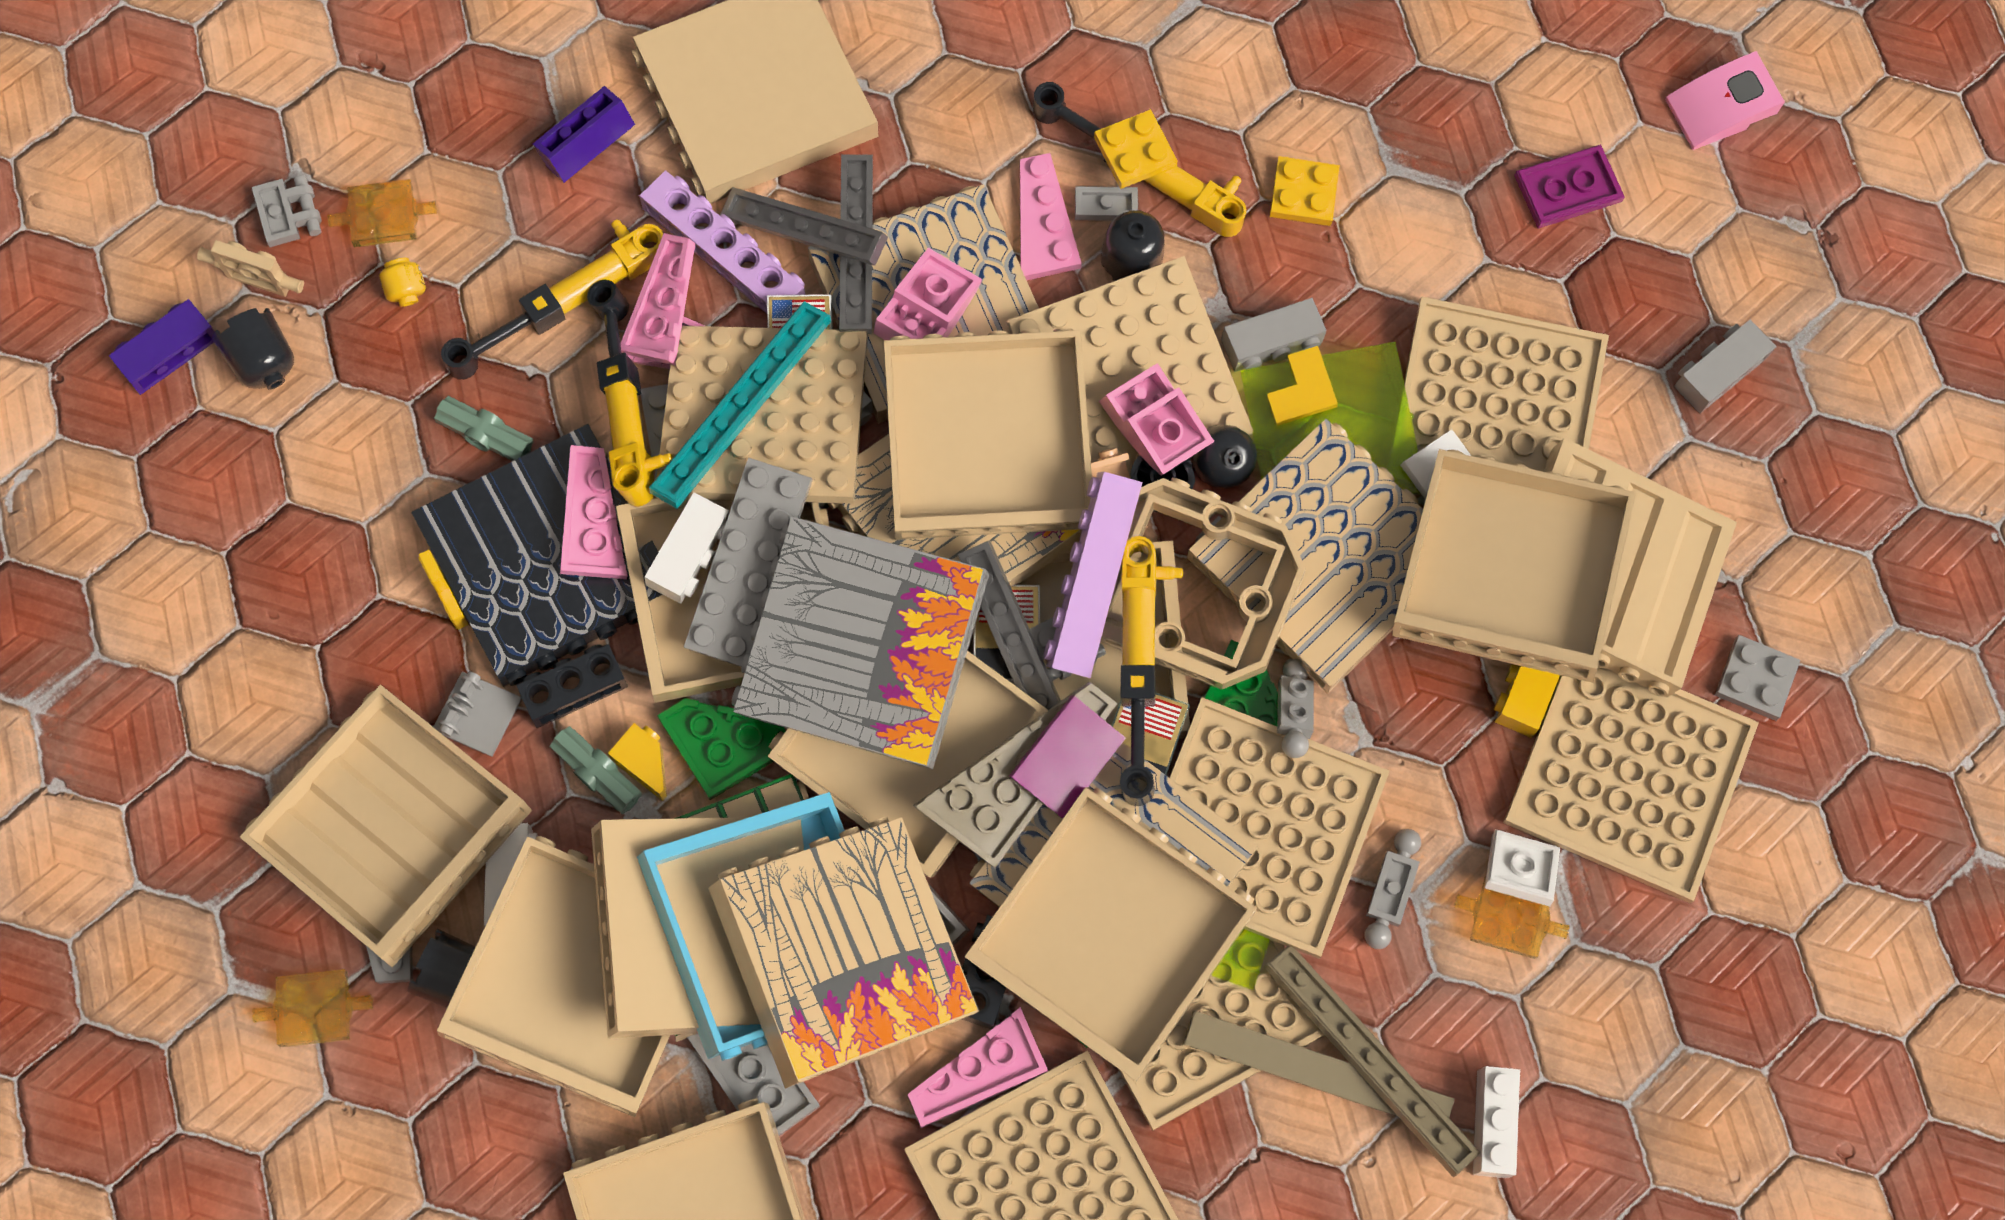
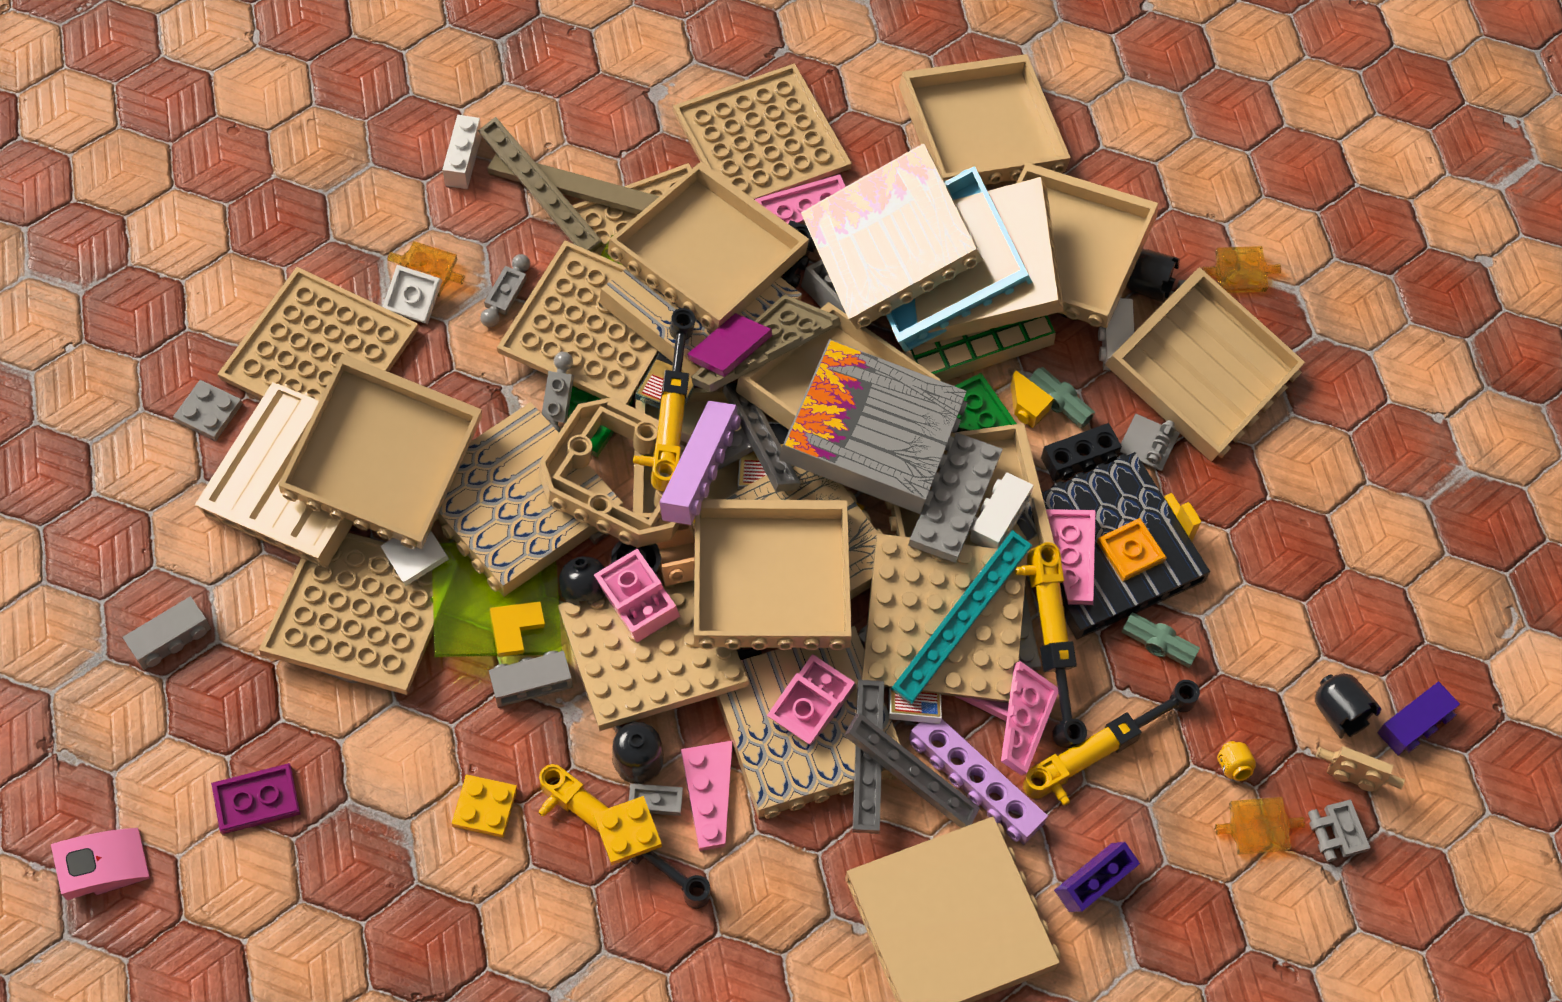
camera: 175 degrees left, 10 degrees down
none -> light orange tile [1097,518,1166,582]

